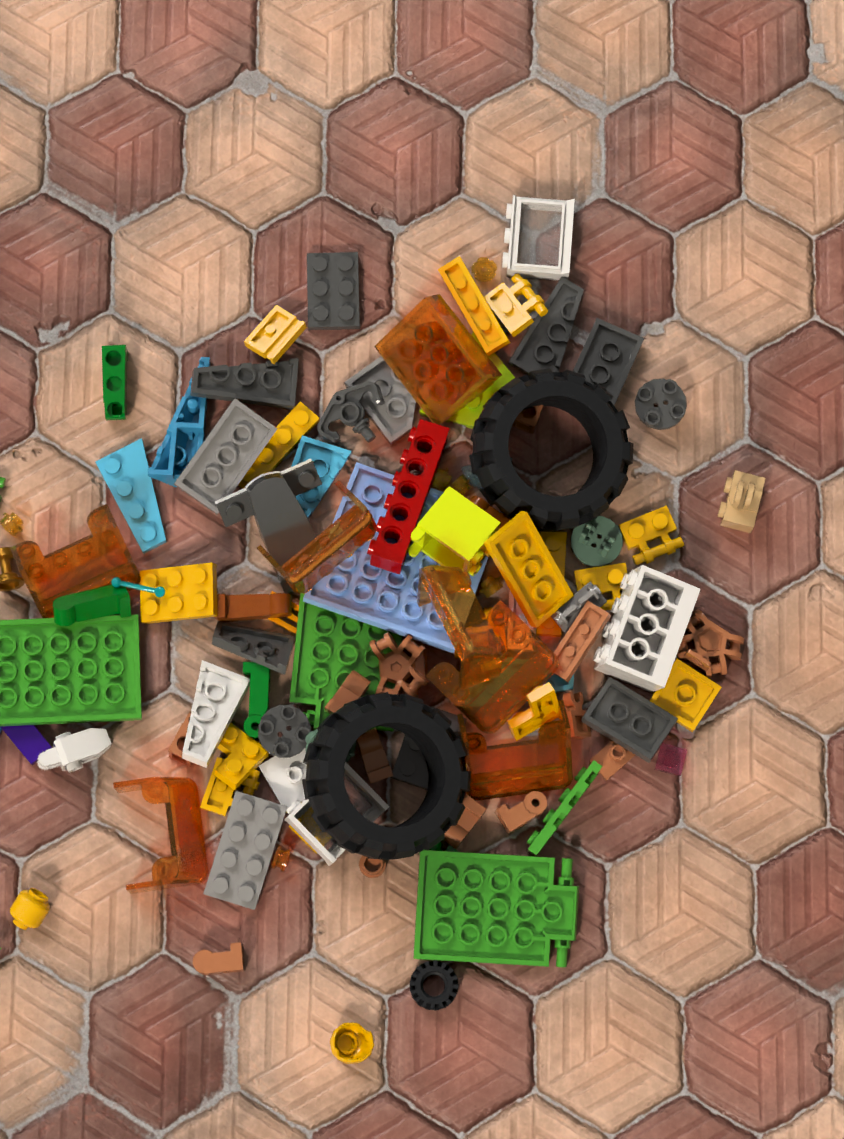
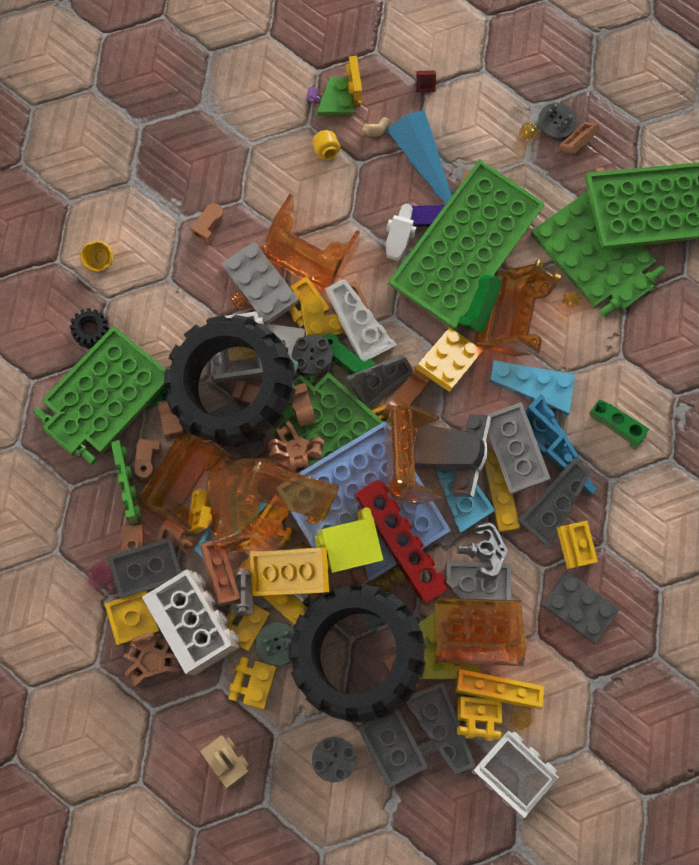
camera: 125 degrees right, 5 degrees down
teal hinge [111,577,166,597] -> none

